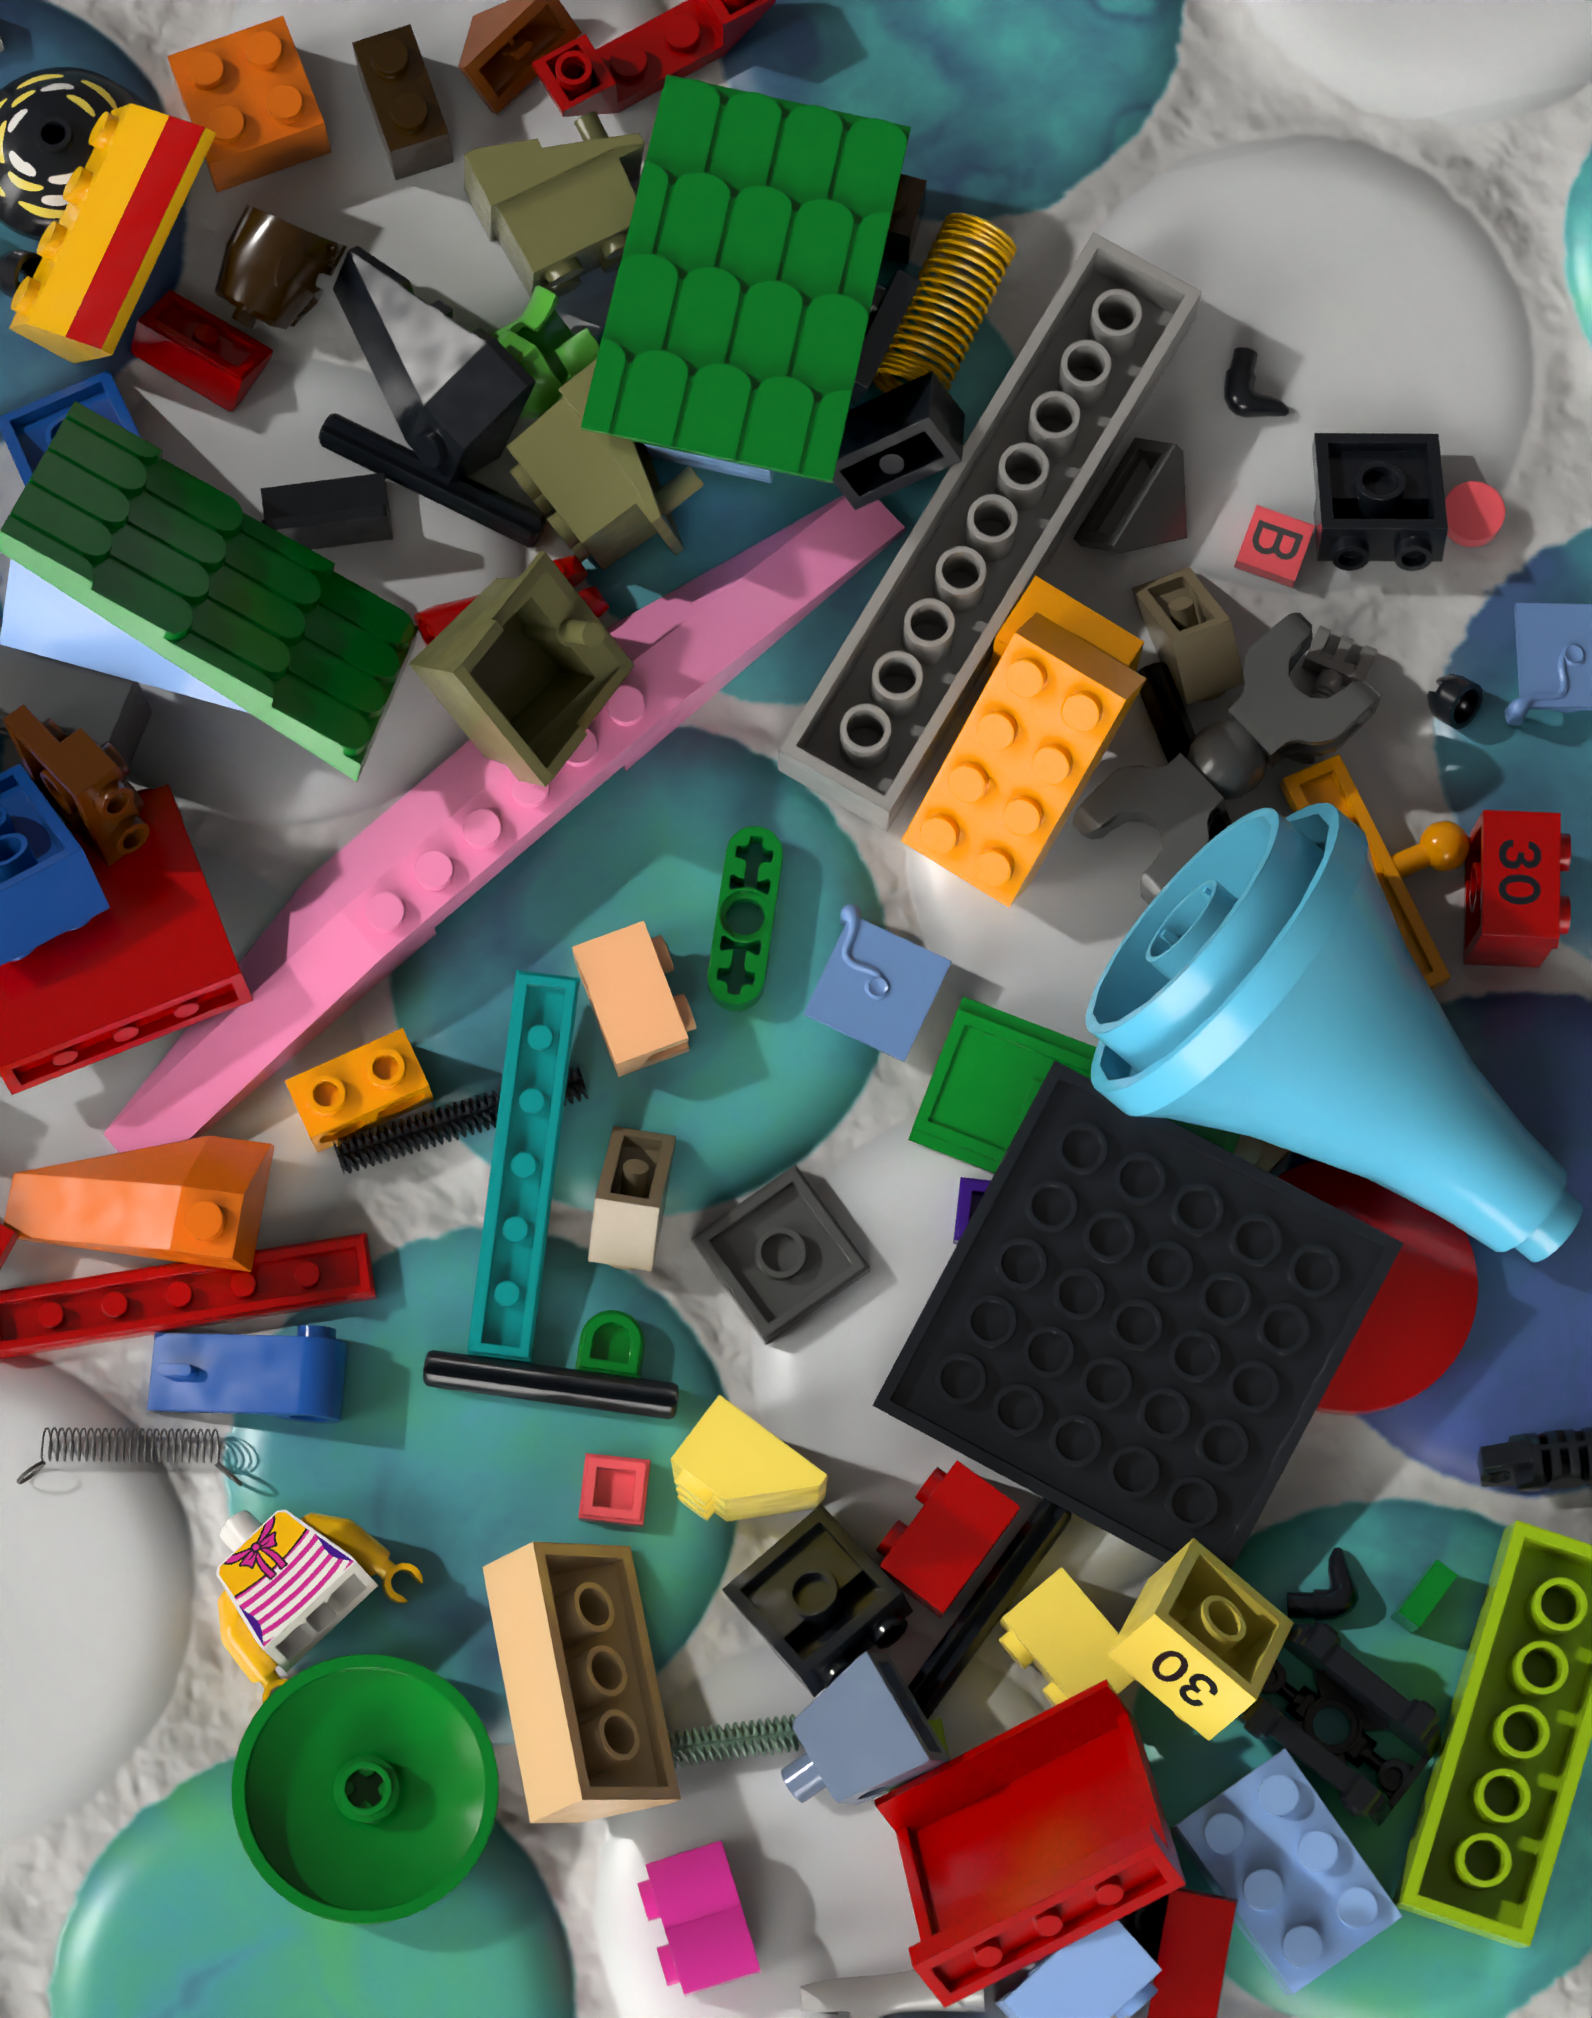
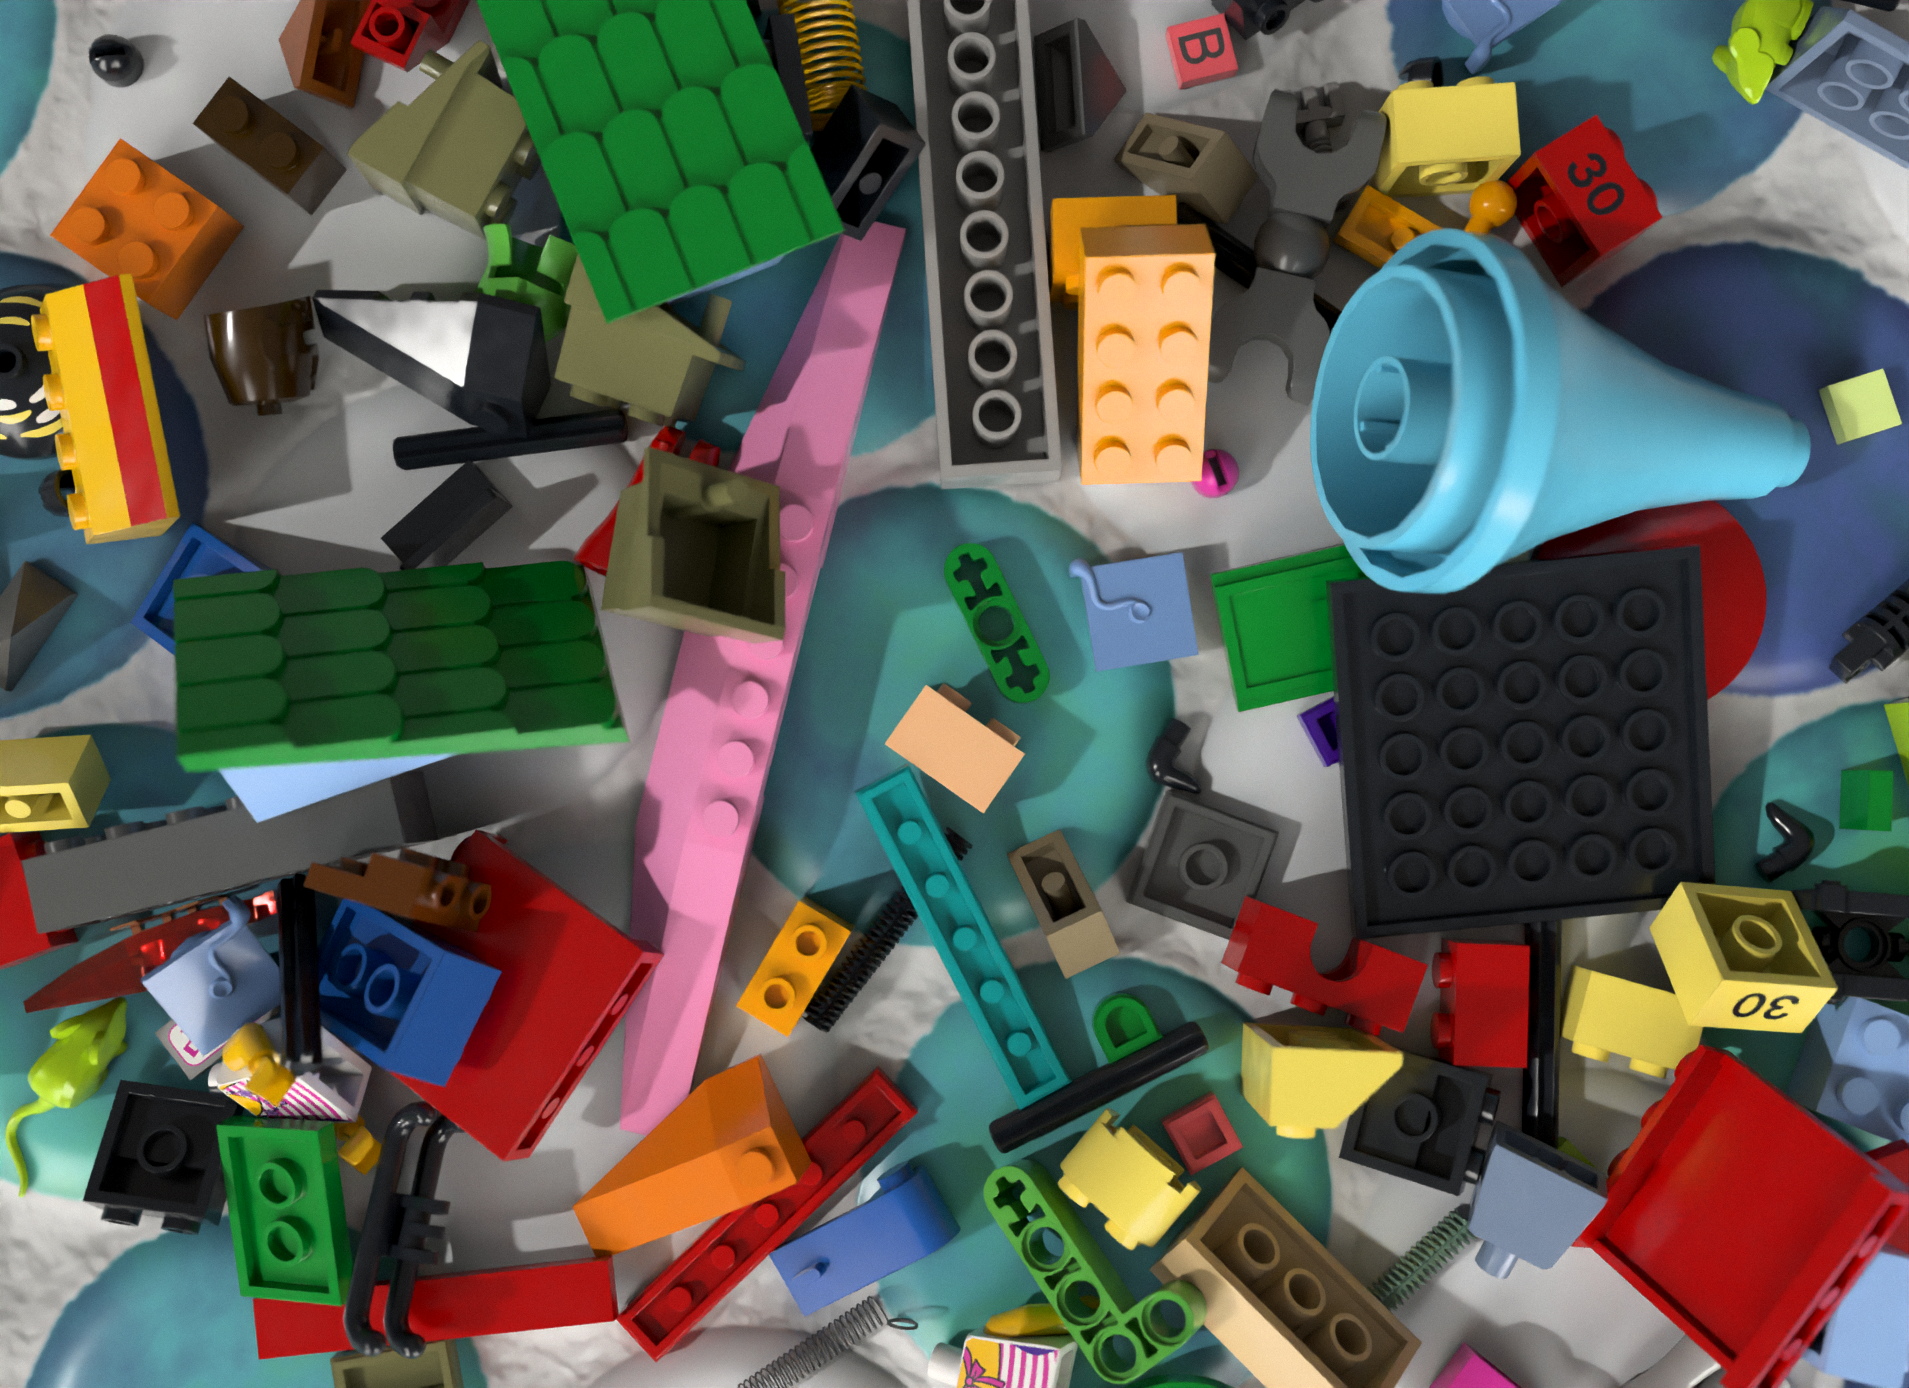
camera: 35 degrees left, 10 degrees up
red slope [131,290,274,412] -> none
none -> bright green beam [984,1159,1207,1384]
none -> light yellow brick [1057,1107,1201,1251]
none -> black animal [1146,717,1202,794]
none -> dark pink hinge [1191,449,1239,498]
none -> red arch [1221,896,1428,1036]
none -> light yellow brick [1370,76,1521,199]

